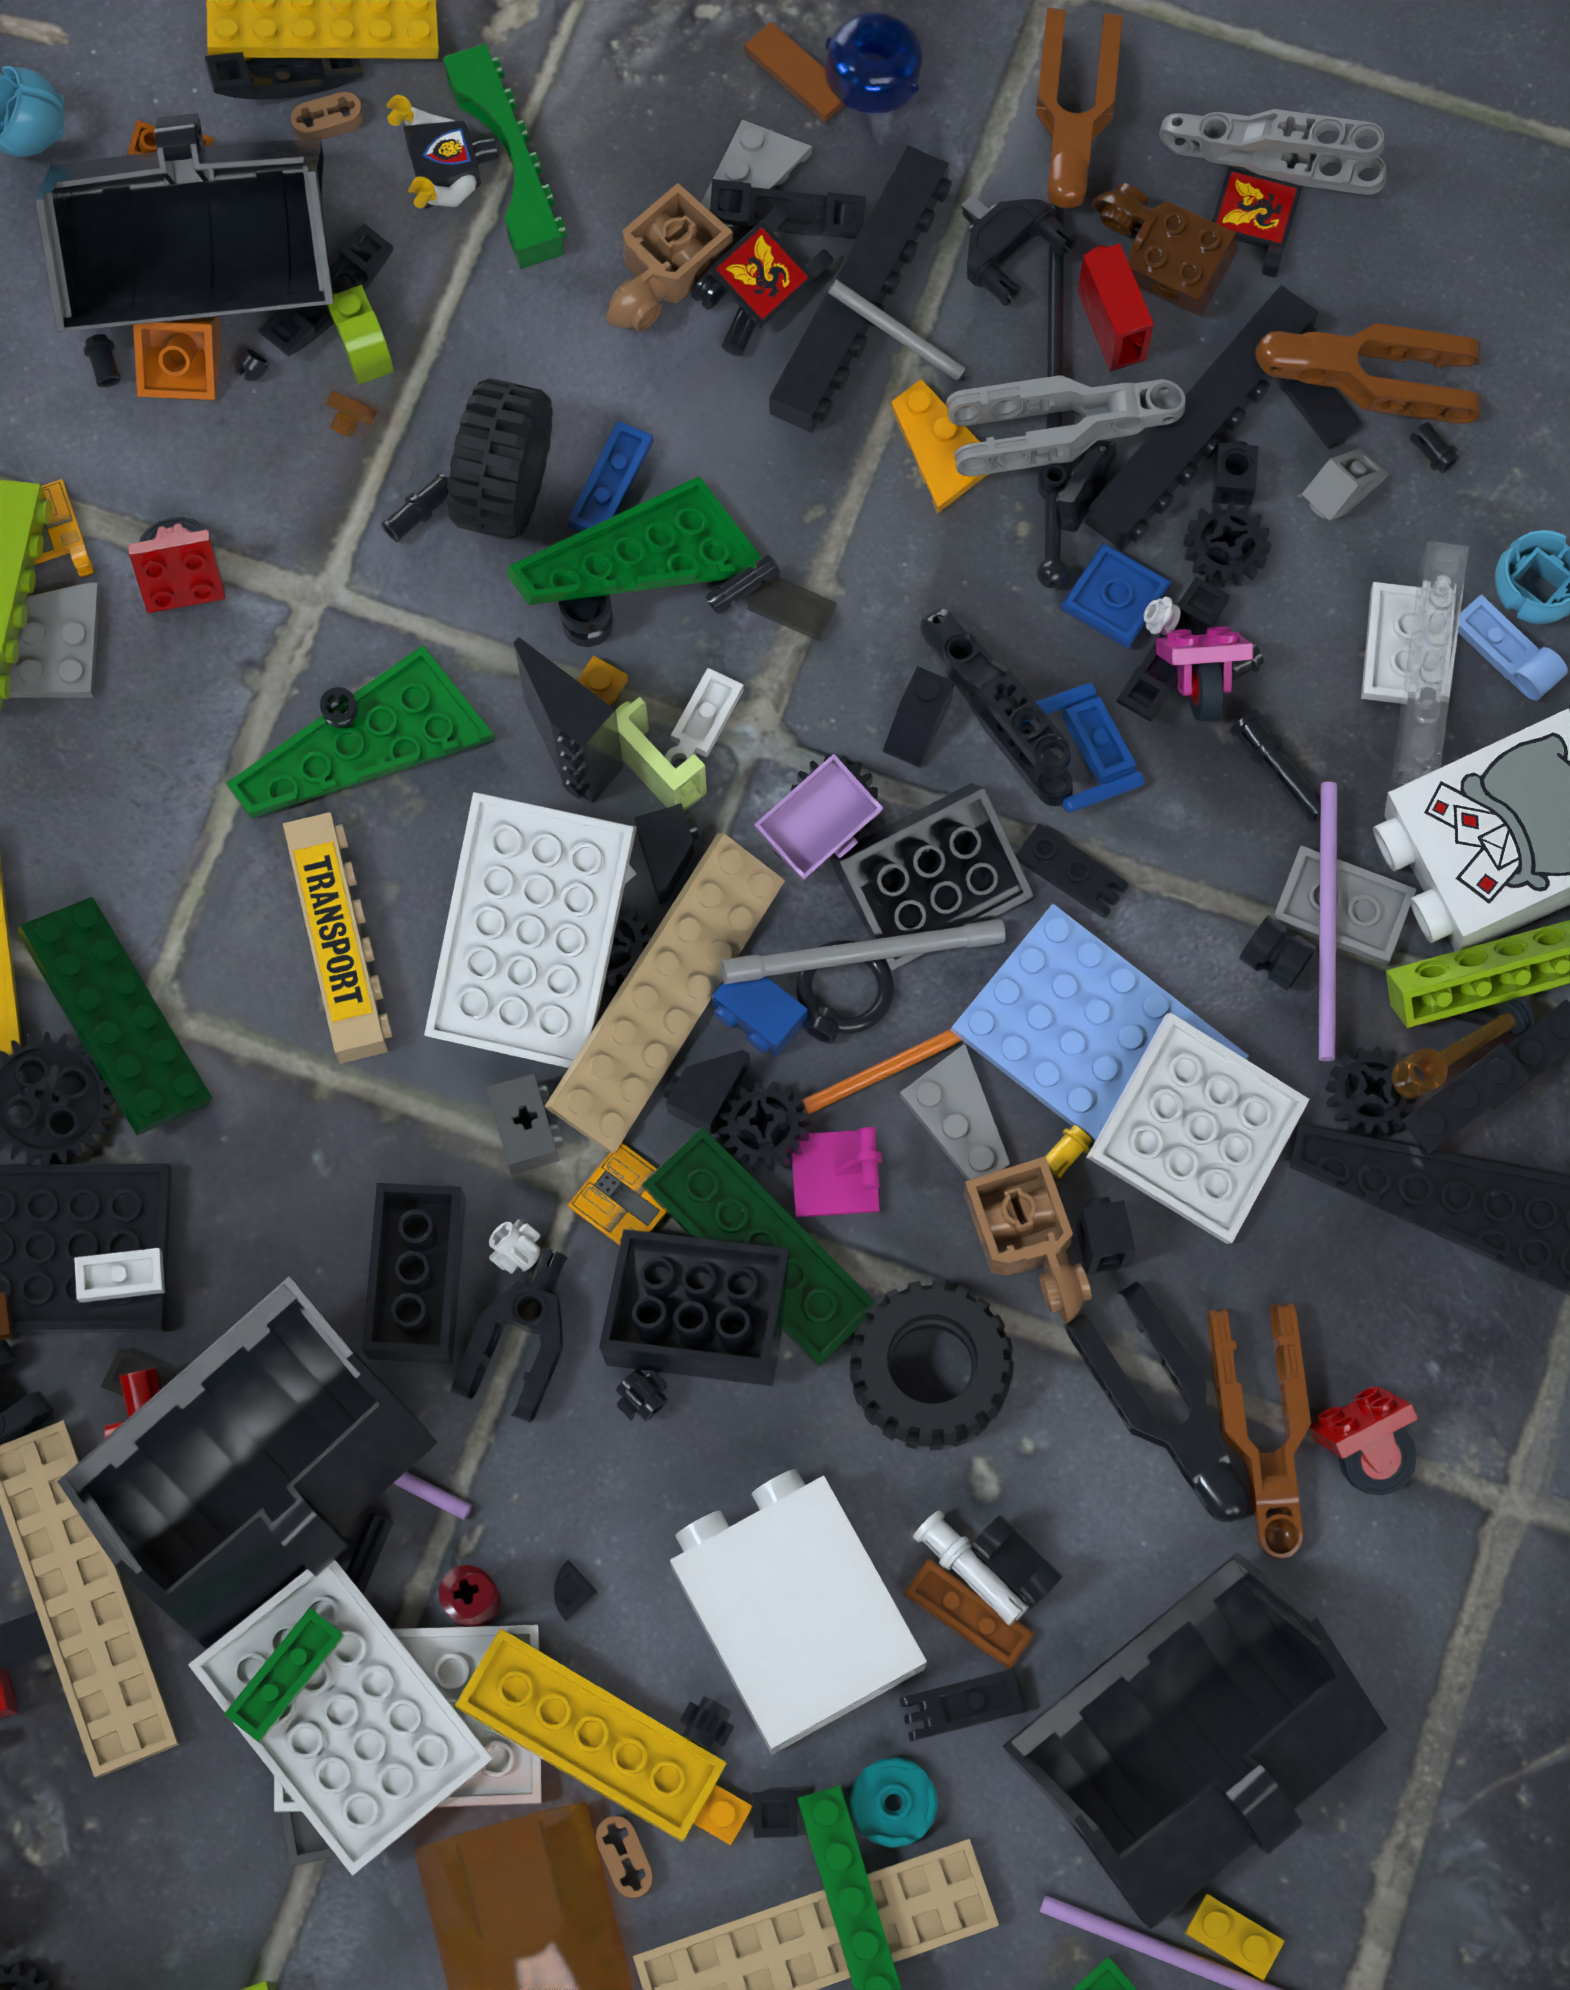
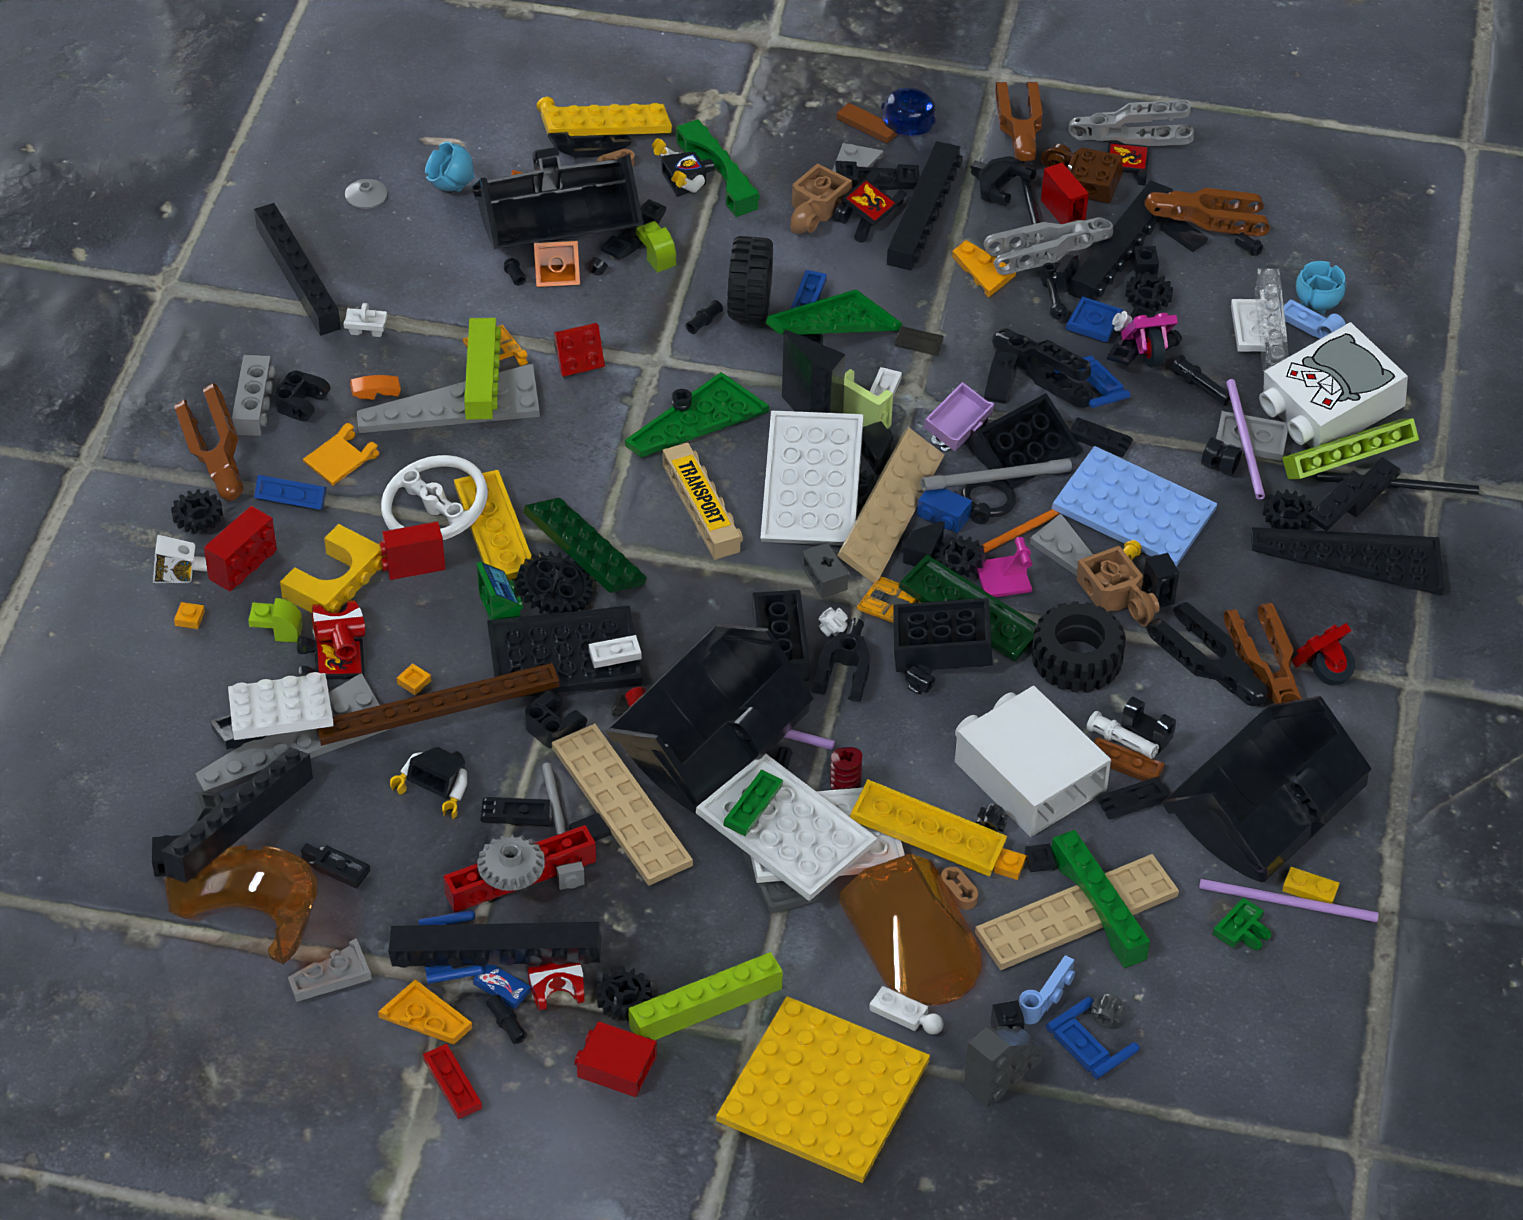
camera: 10 degrees left, 25 degrees down
clear orange tile [326,391,377,438] -> none
black tile [554,1560,598,1622] -> none
black axle [706,555,780,614] -> none
light grey bar [828,279,965,381] -> none
teal plate [850,1757,938,1848] -> none
white plate [1086,1013,1310,1244] -> none
light grey slope [1302,448,1389,521] -> none
clear orange piece [1392,997,1534,1098] -> none

